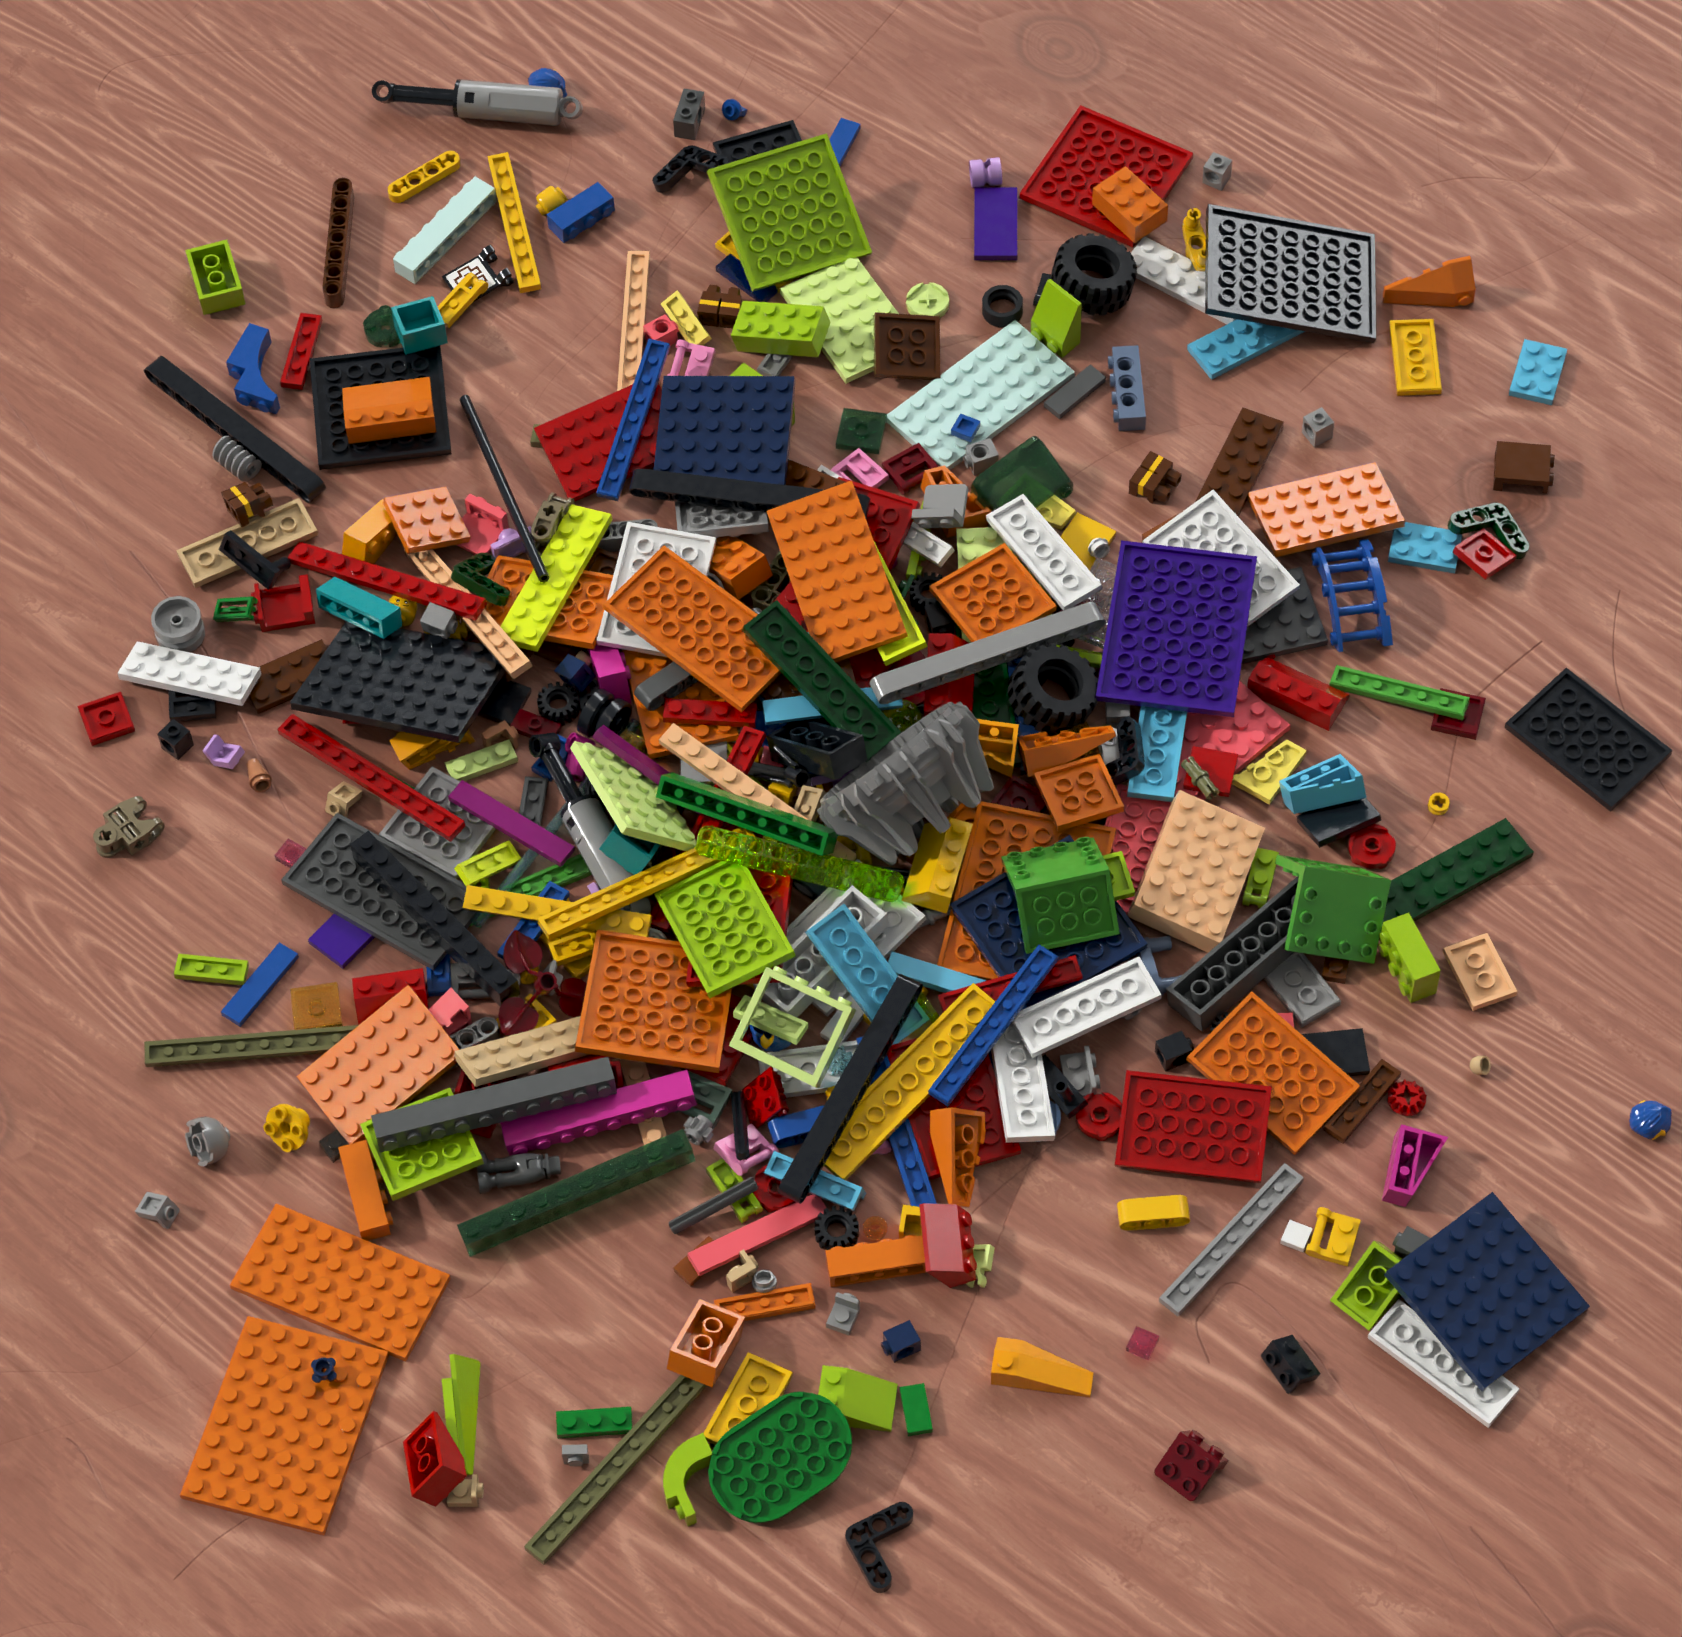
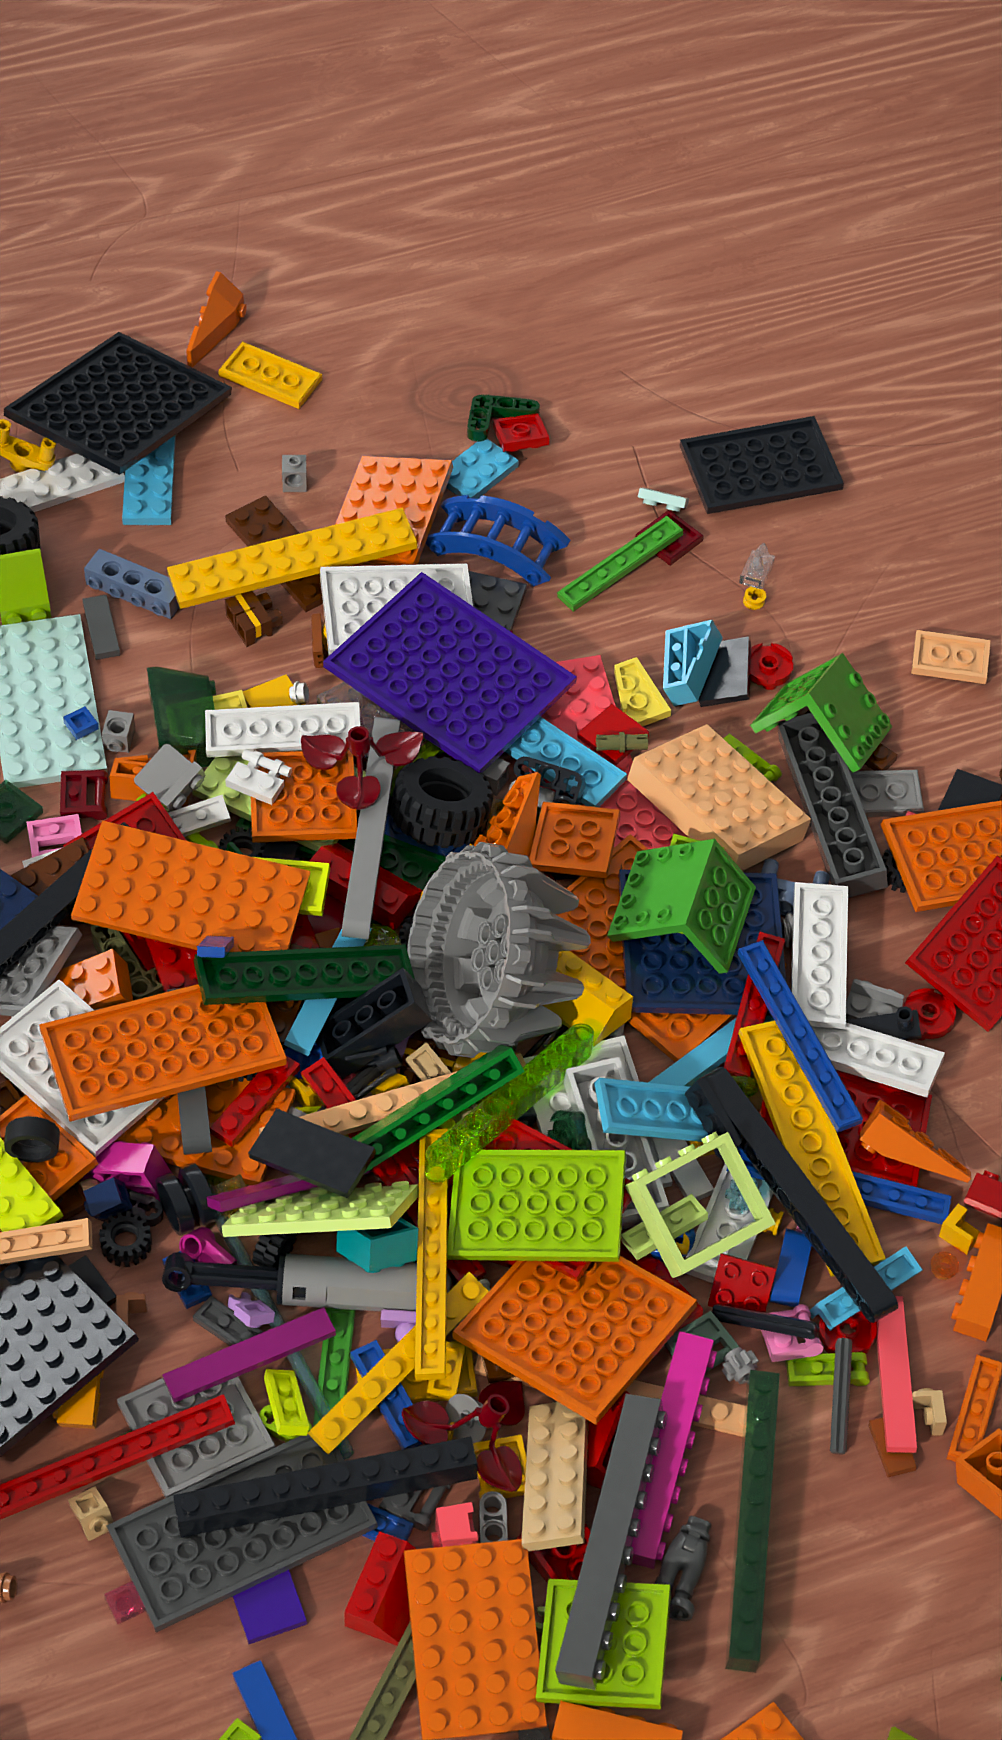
camera: 65 degrees left, 5 degrees down
clear yellow plate [290,982,343,1030] -> none
yellowish green plate [444,739,518,782] -> none
dark red plate [510,708,562,738] -> none
light grey plate [752,1270,777,1293] -> none
black tyre [814,1206,859,1250] -> none
black brick [1155,1031,1194,1072] -> none
red slope [1247,657,1350,731] -> none
lime brick [1378,913,1441,1003] -> none
dark green plate [1379,818,1534,941] -> none
reddish brown panel [1493,441,1555,494] -> none
medium azure plate [1509,339,1567,405] -> none
none -> black tyre [4,1116,60,1162]
none -> yellow plate [167,508,417,609]
none -> blue tile [197,936,234,958]
none -> white plate [225,749,293,805]
none -> lavender plate [228,1292,275,1328]
none -> black tile [248,1109,376,1198]
none -> dark red plant [301,726,423,810]
none -> clear green plate [547,1109,592,1150]
none -> light aqua plate [638,488,689,512]
none -> black plate [684,1077,742,1159]
none -> clear tile [739,543,775,589]

